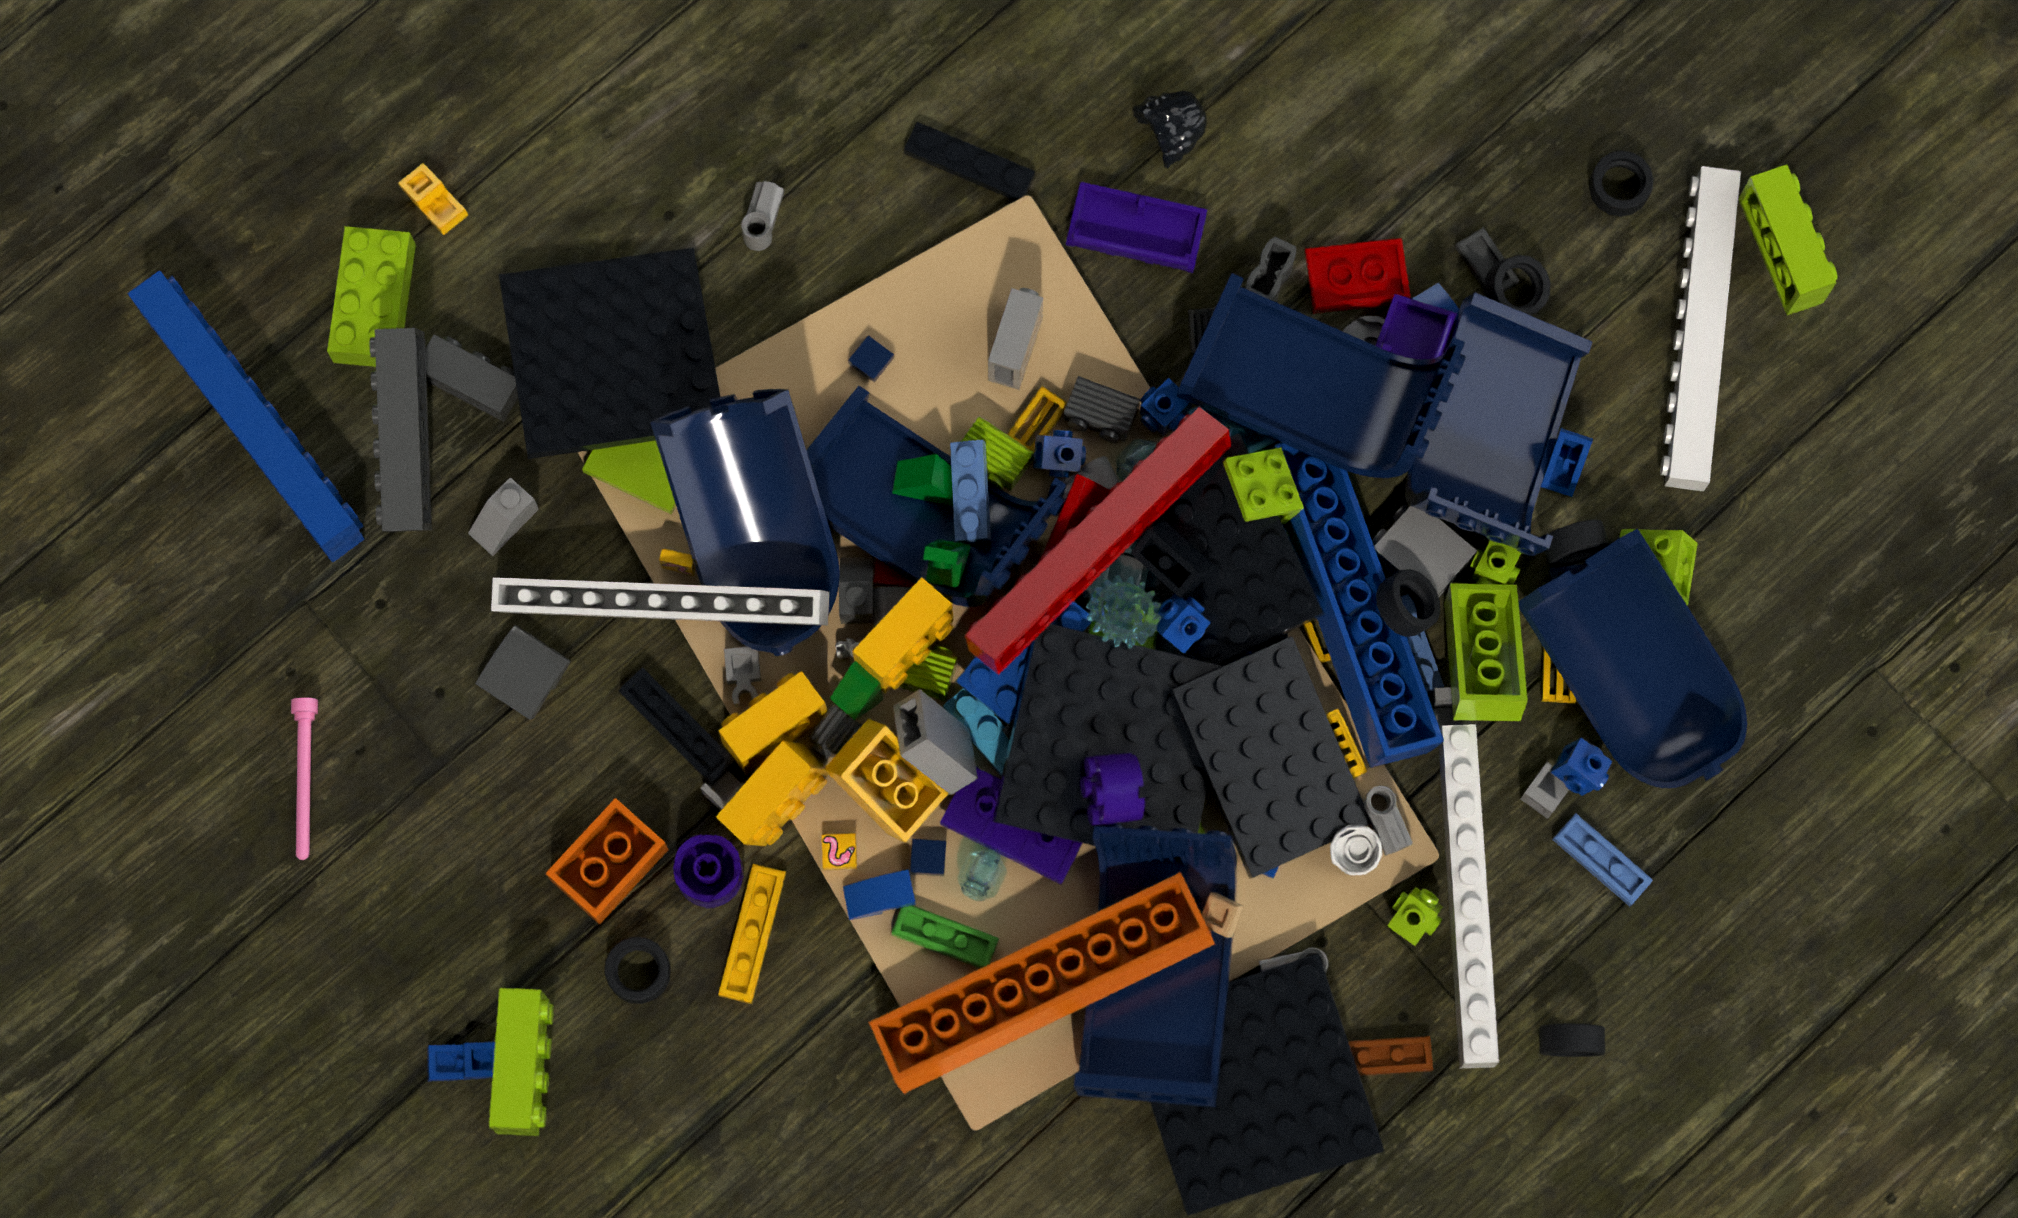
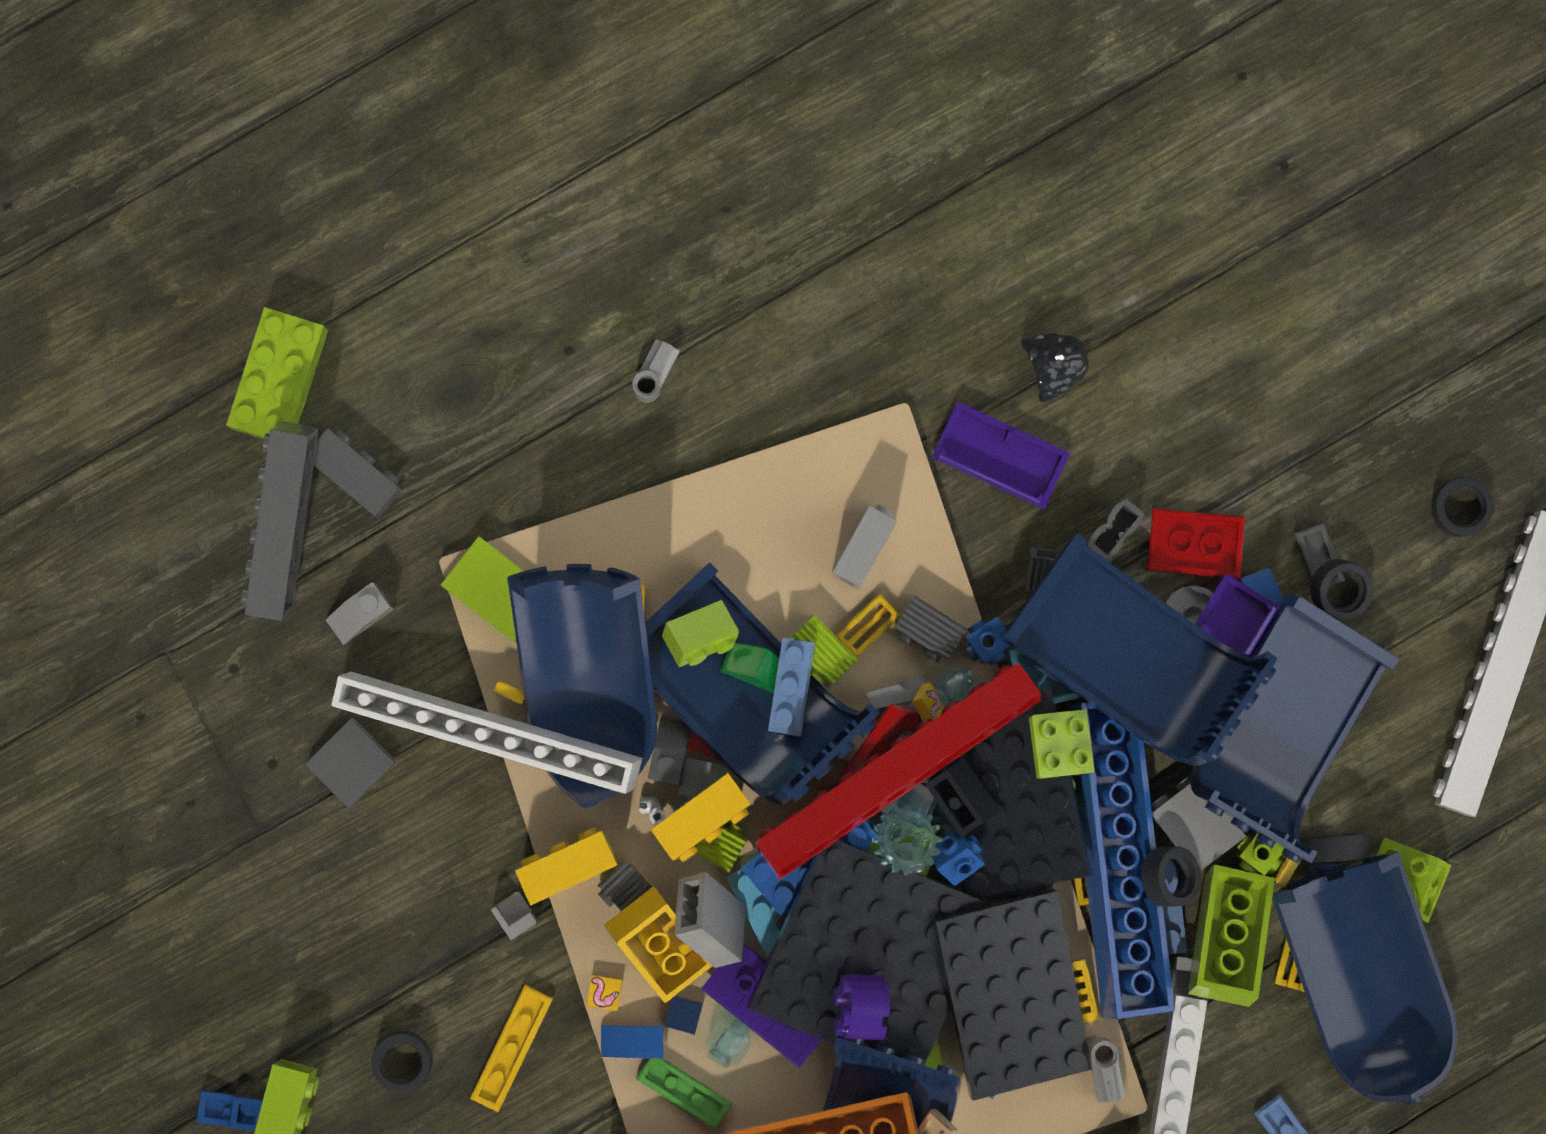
camera: 10 degrees right, 10 degrees up
blue brick [127,270,364,563] -> none
bright pink piece [291,698,318,860] -> none
yellow slope [398,163,468,235] -> none
black plate [499,247,721,459] -> none
orange brick [546,798,669,925] -> none
black plate [618,667,736,786] -> none
dark purple brick [673,834,744,909] -> none
yellow brick [716,740,828,846] -> none
light grey plate [724,647,761,707] -> none
green slope [830,661,883,720] -> none
dark blue tile [848,335,895,383] -> none
black plate [904,122,1035,201] -> none
green slope [923,539,971,587] -> none
blue brick [1033,430,1086,478] -> none
white hair [1330,824,1383,876] -> none
light grey panel [1520,762,1569,819] -> none
blue slope [1541,428,1593,497] -> none
blue brick [1550,738,1613,796] -> none
none -> lime brick [662,600,739,667]
none -> yellow tile [912,682,945,721]
none -> yellow tile [1268,854,1300,888]

